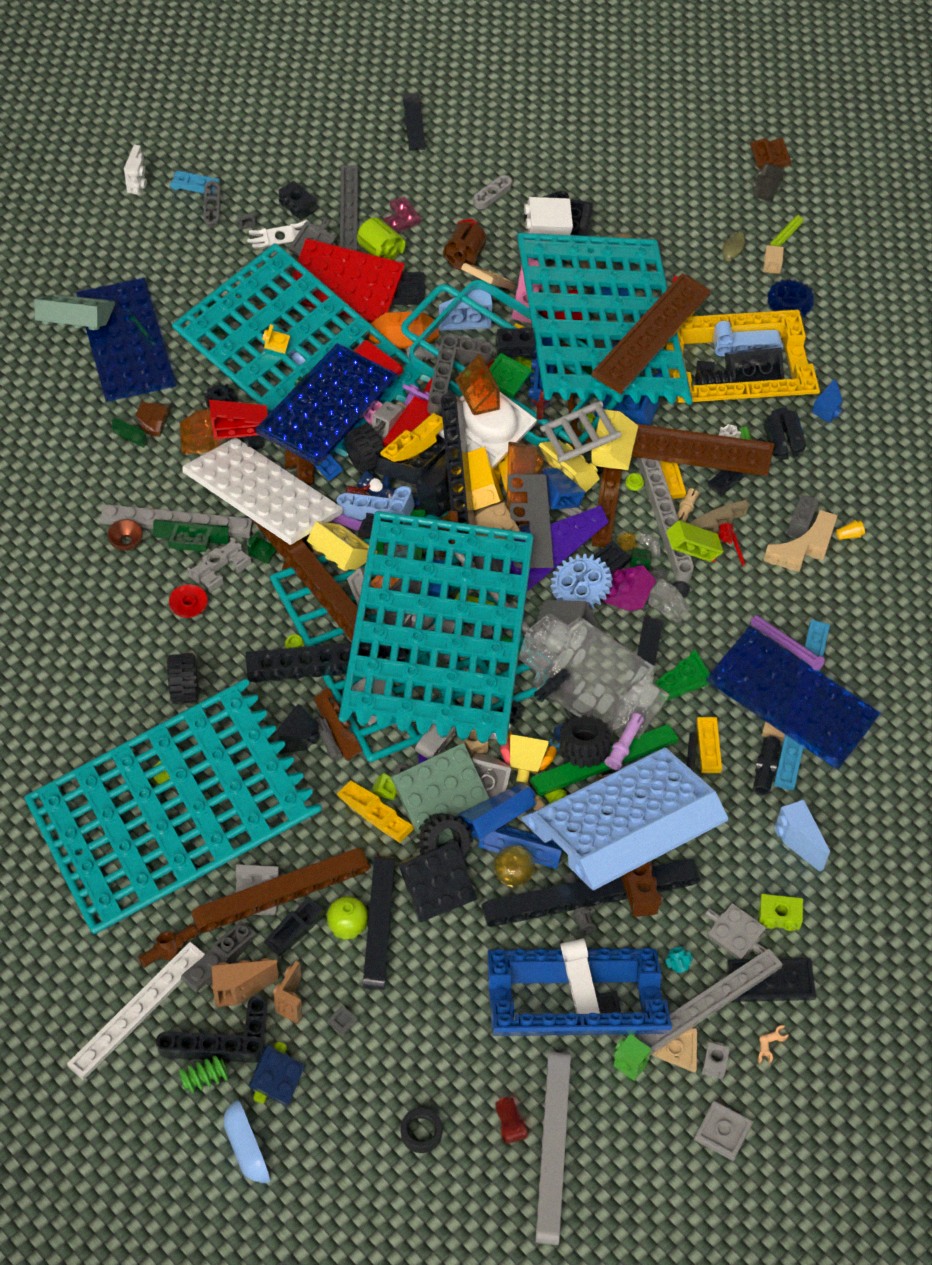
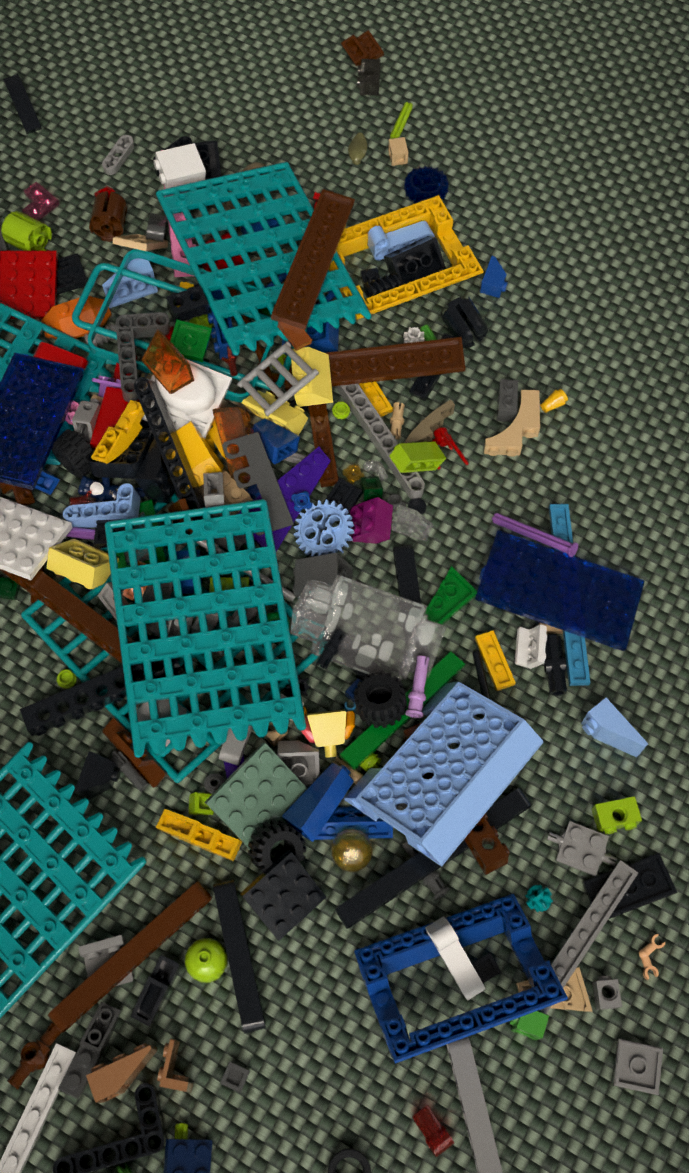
camera: 15 degrees left, 10 degrees up
none -> dark grey beam [146,213,167,242]
none -> light grey torso [203,472,225,518]
none -> dark orange tile [277,322,312,351]
none -> blue plate [291,491,312,512]
none -> white bracket [515,624,547,669]

